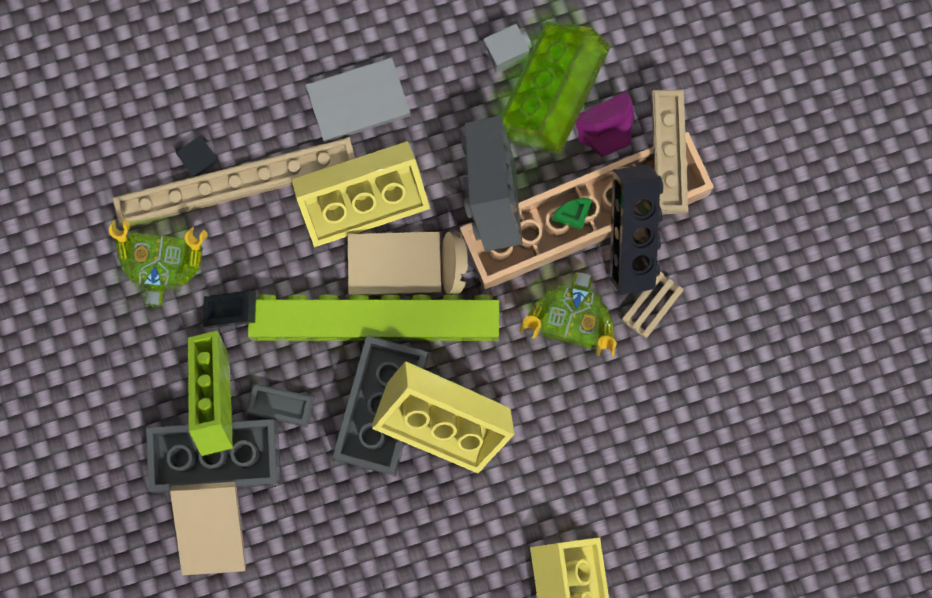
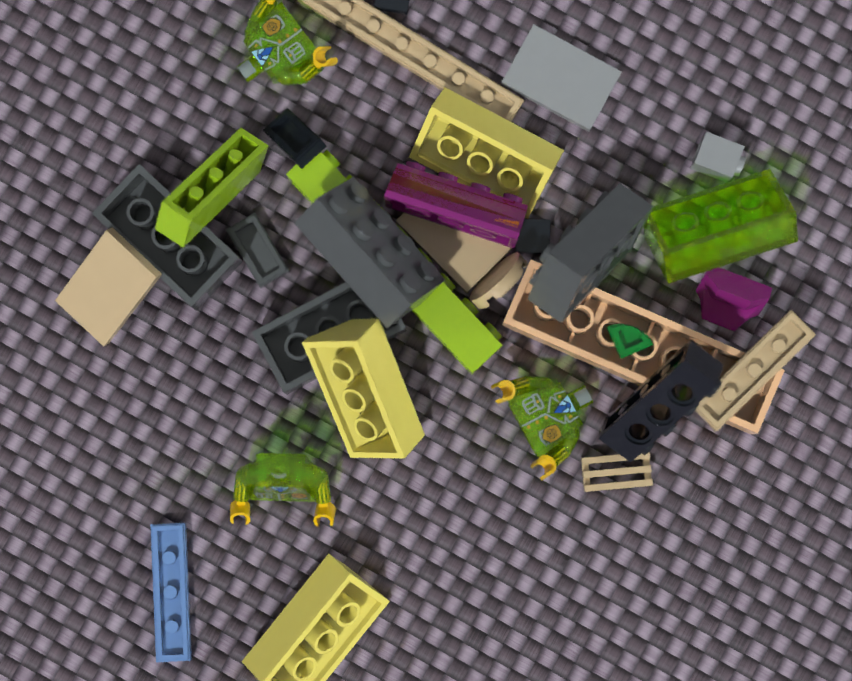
camera: 45 degrees right, 5 degrees up
none -> clear neon green torso [230,453,336,526]
none -> dark grey brick [294,177,445,328]
none -> magenta slope [384,161,529,249]
none -> black tile [515,219,550,254]

